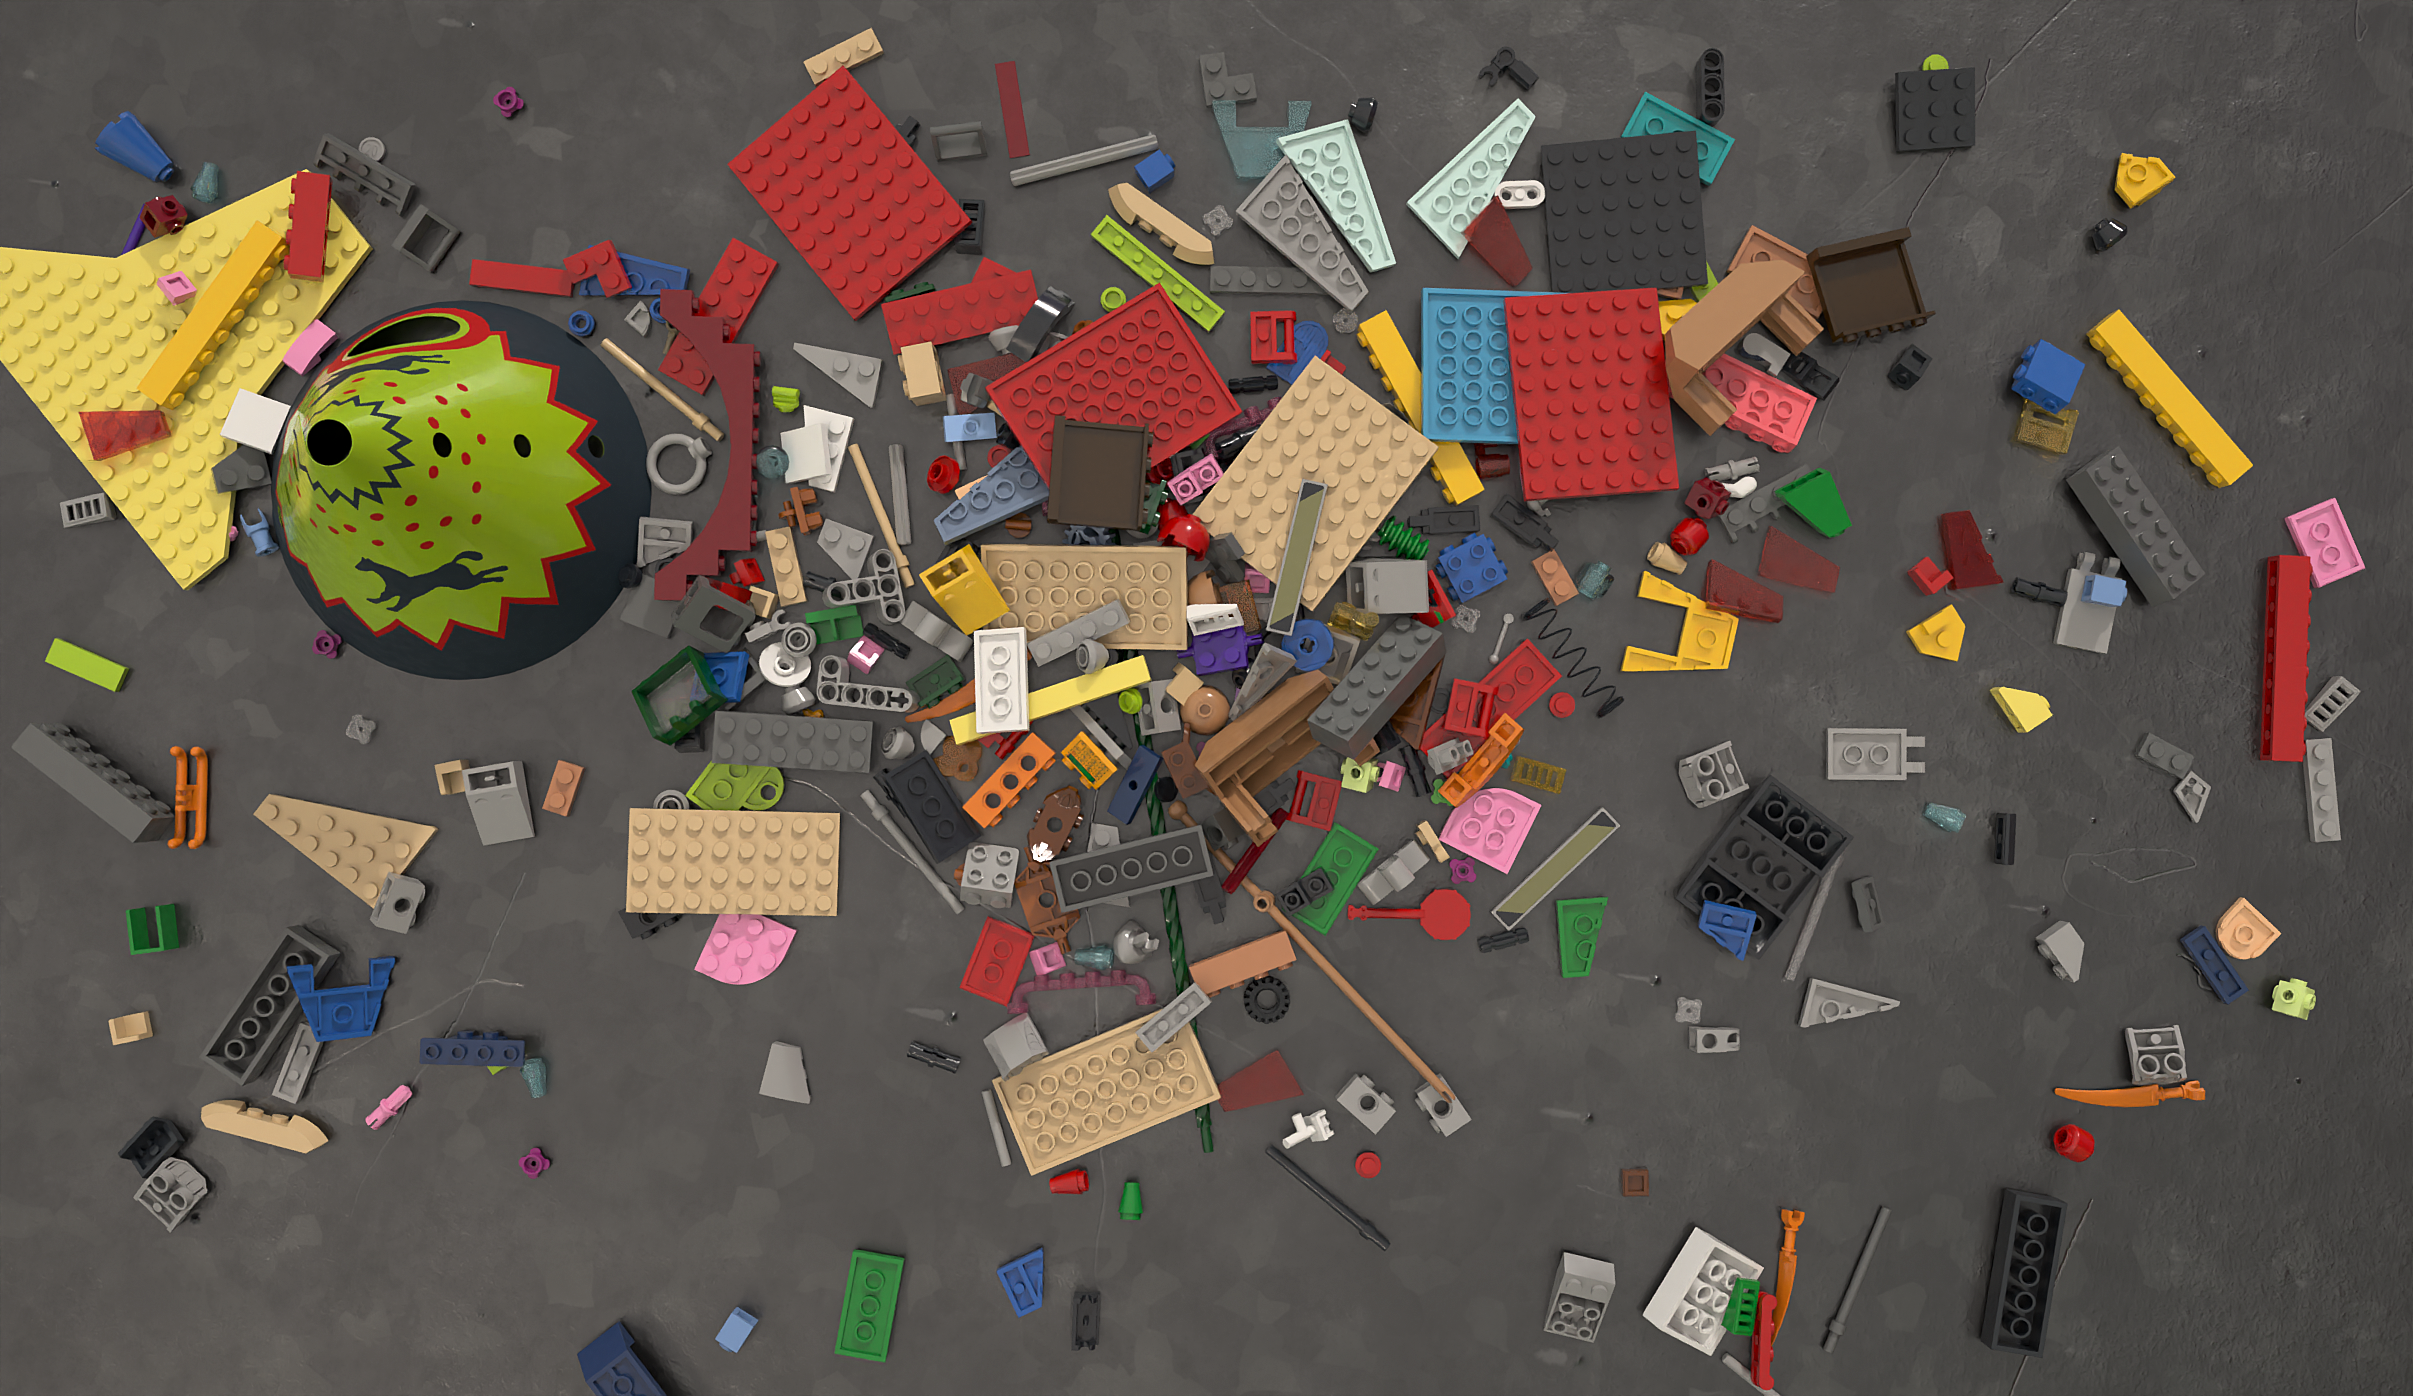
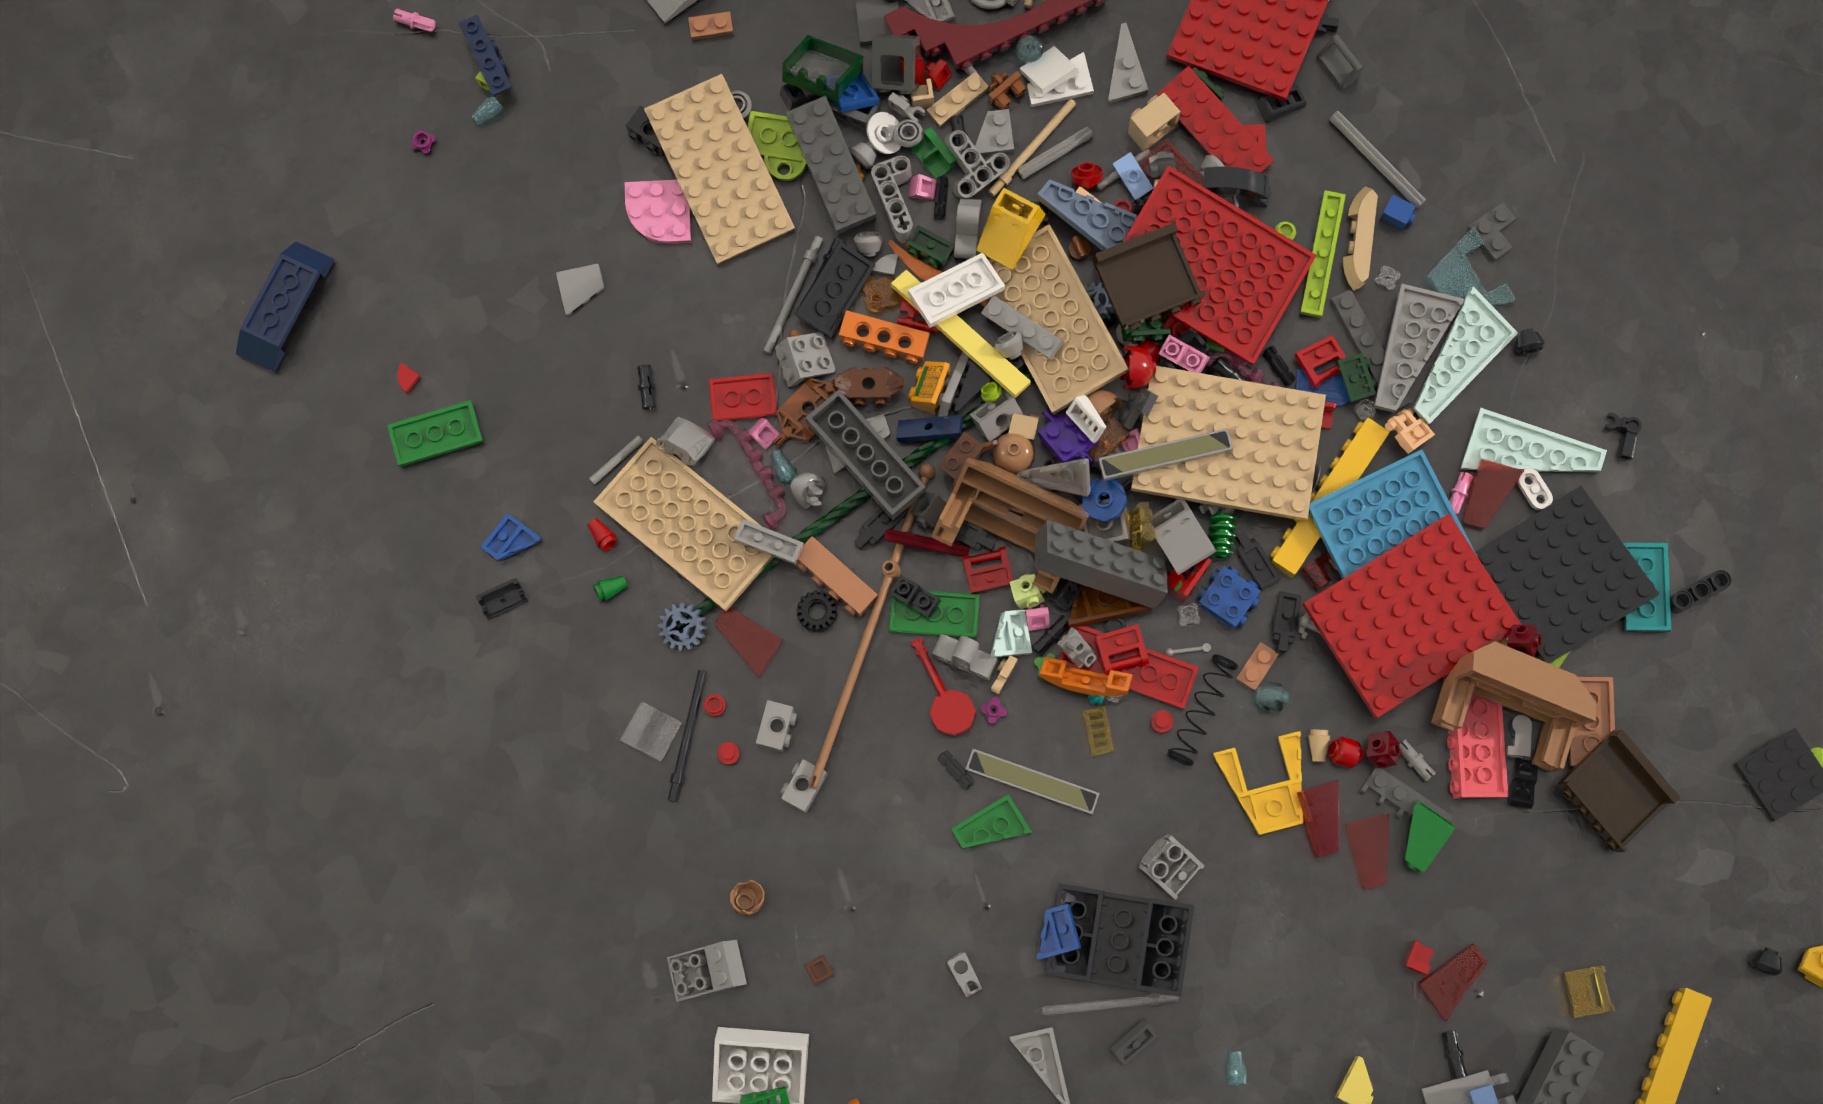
camera: 65 degrees right, 10 degrees down
medium blue brick [715,1307,758,1353] -> none
lime plate [772,386,800,412] -> none
dark red sticker [995,61,1030,158] -> none
black piece [1154,777,1178,803] -> none
white arm [1283,1109,1335,1149] -> none
bright pink plate [1438,788,1541,874] -> none
clear plate [1675,997,1702,1024] -> none
white arm [1722,476,1757,498] -> none
light grey tile [1826,728,1925,780] -> none
black bracket [1888,344,1933,390] -> none
yellow plate [1906,604,1965,662] -> none
blue brick [2011,339,2085,414] -> none
none -> red tile [397,363,420,394]
none -> clear slope [620,701,682,762]
none -> sand blue gear [658,602,707,651]
none -> red plate [703,694,726,716]
none -> medium nougat hair [729,880,765,916]
none -> light aqua wing [991,610,1032,658]
none -> dark green bracket [1336,353,1377,403]
none -> light nougat plate [1385,408,1435,454]
none -> bright pink axle [1449,472,1474,515]
none -> dark red brick [1507,625,1542,658]

